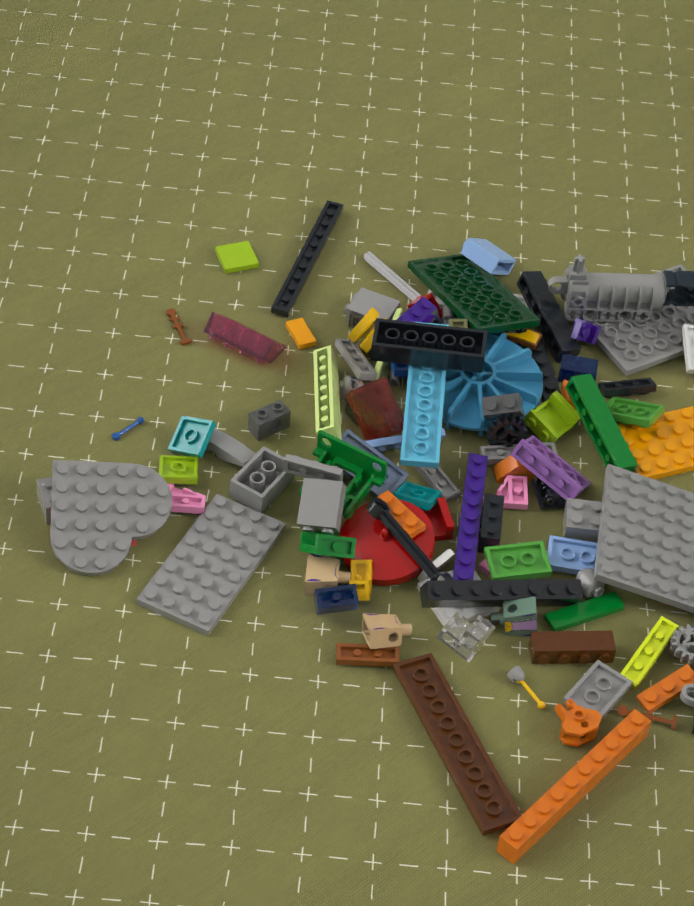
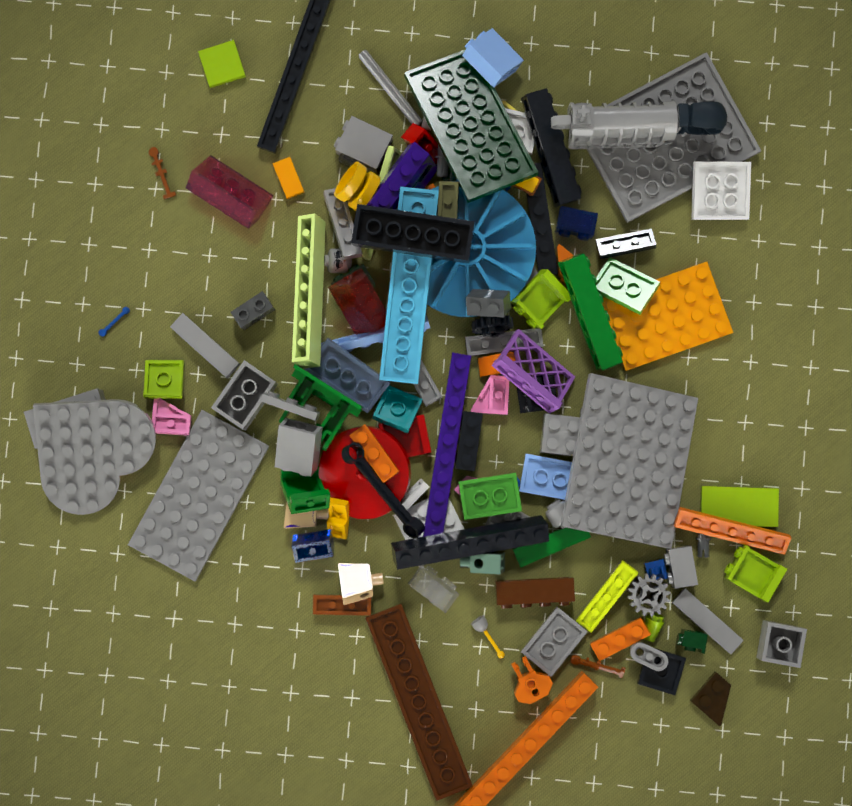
camera: 10 degrees right, 40 degrees up
teal plate [168,415,216,458] -> none
dark purple brick [570,317,601,344] -> none

